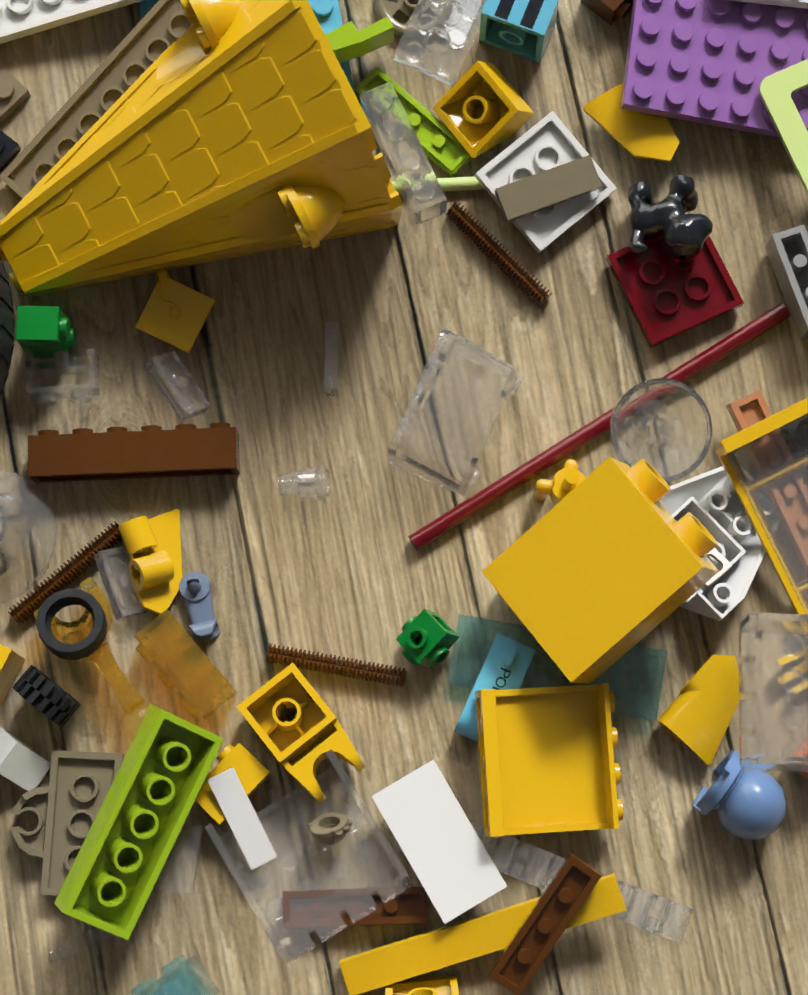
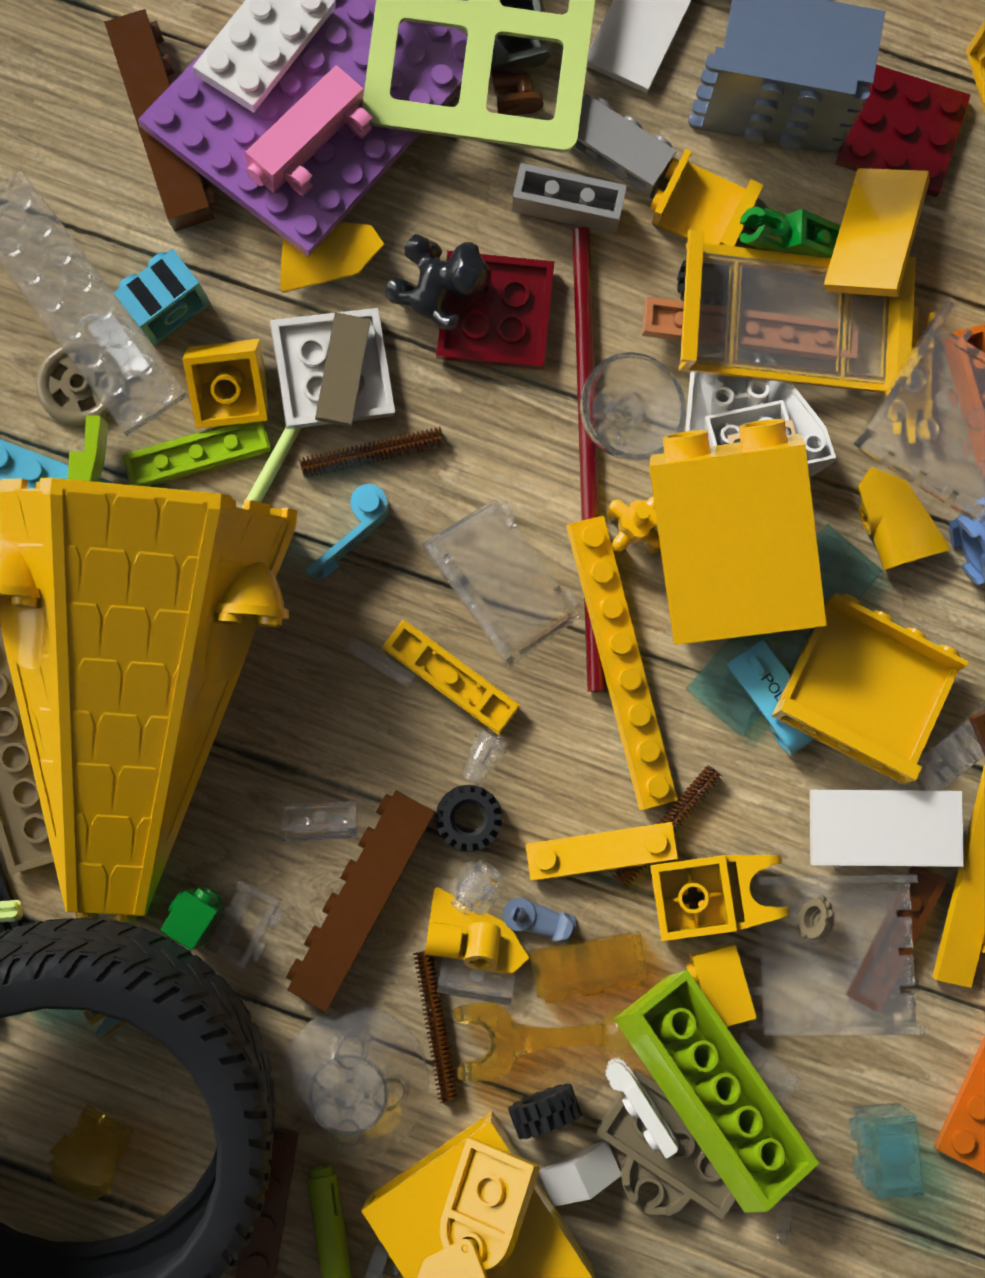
camera: 65 degrees left, 5 degrees up
black tyre [36,588,108,660] -> none
yellow hat [135,269,215,353] -> none
white sticker [207,767,277,870] -> none
clear brick [360,81,447,226] -> none
green brick [396,609,460,667] -> none
none -> bright pink brick [245,65,373,197]
none -> medium azure door [305,484,389,581]
none -> yellow plate [381,619,521,735]
none -> black tyre [435,785,502,852]
none -> clear head [448,859,504,916]
none -> yellow plate [526,822,678,882]
none -> yellow plate [566,516,678,810]
none -> white hinge [605,1056,678,1159]

